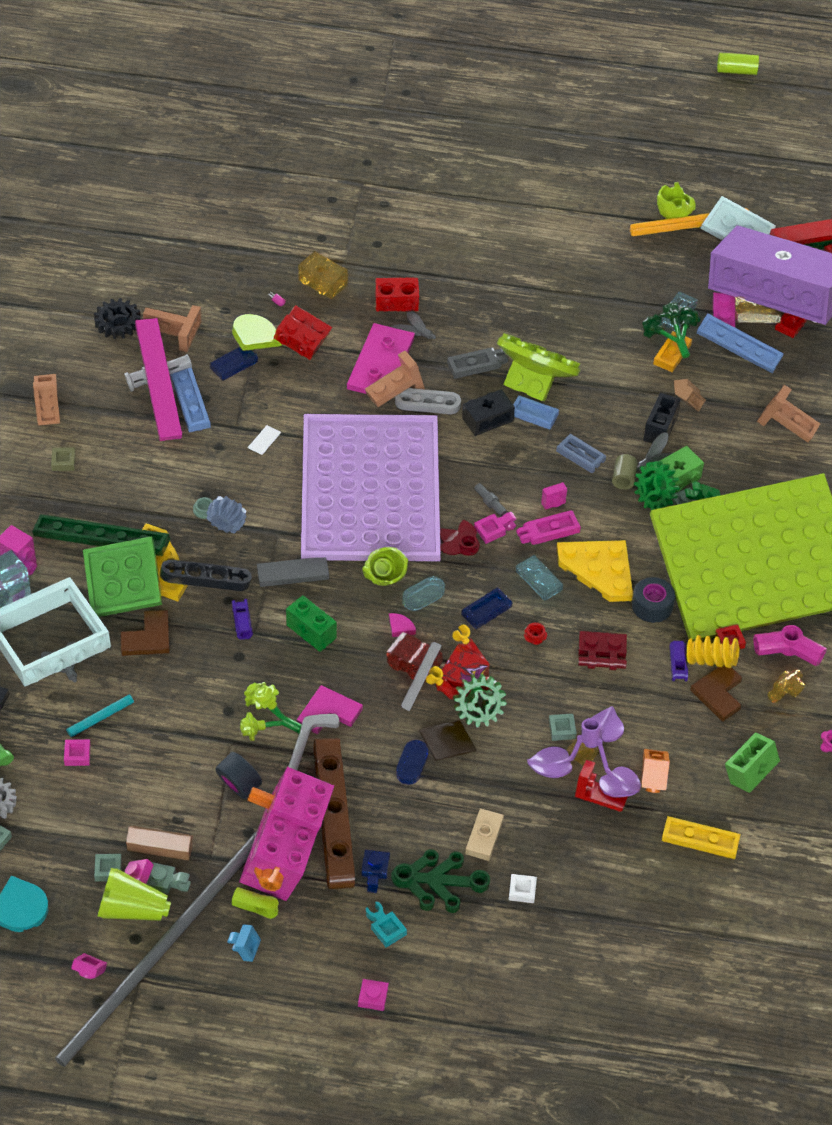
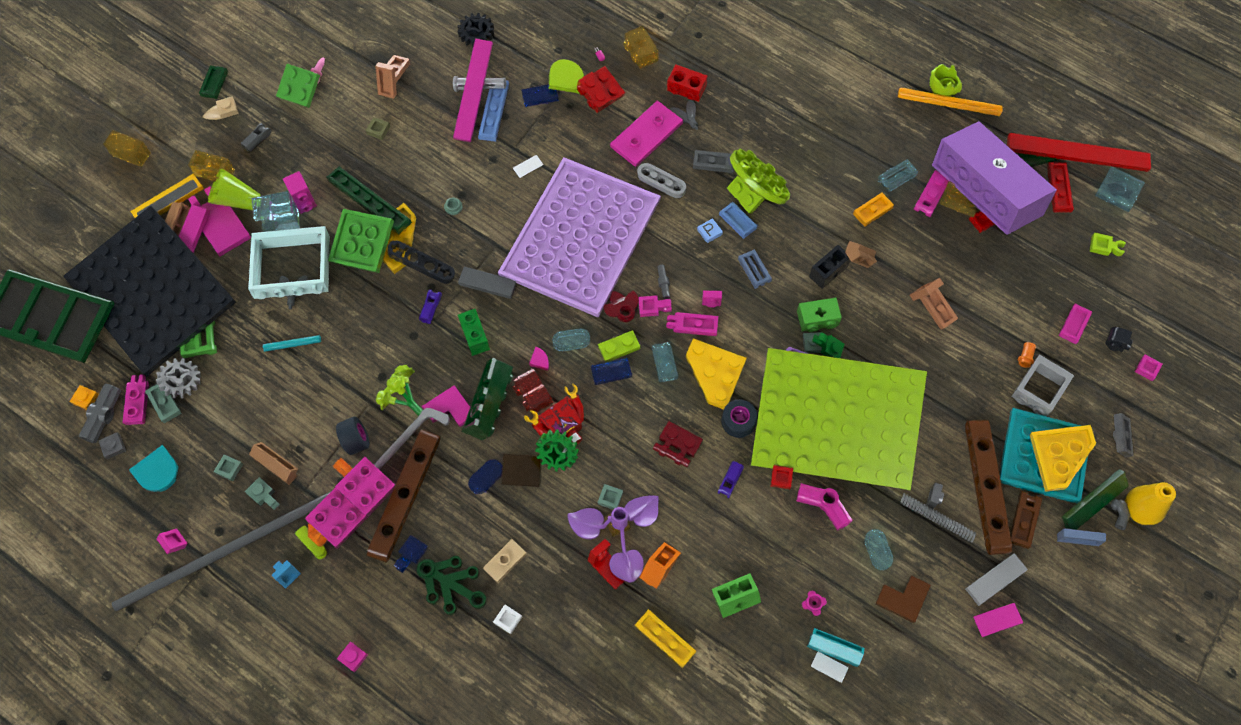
camera: 30 degrees right, 15 degrees up
dark pink plate [64,739,91,766] -> none
lime cone [97,868,171,921] -> none
reddish brown tile [121,610,170,656] -> none
dark pink plate [125,859,154,884] -> none
nougat bracket [143,305,202,352] -> none
sand blue gear [206,496,247,533] -> none
lime hair [362,547,408,586] -> none
nougat bracket [365,350,425,407] -> none
teal plate [366,901,407,948] -> none
light grey tile [401,642,442,711] -> none
black brick [462,389,515,436] -> none
red plate [524,622,547,645] -> none
olive brick [612,454,638,490] -> none
green gear [634,461,680,510] -> none
dark grey piece [637,432,674,471] -> none
dark green plant [642,302,701,358] -> none
yellow piece [687,635,739,668] -> none
reddish brown tile [690,665,742,722] -> none
medium blue tile [697,314,784,374] -> none
light aqua tile [701,196,776,240] -> none
clear yellow plate [768,669,807,703] -> none
none -> dark green wedge [461,358,513,440]
none -> lime plate [598,330,640,363]
none -> light blue tile [697,218,723,243]

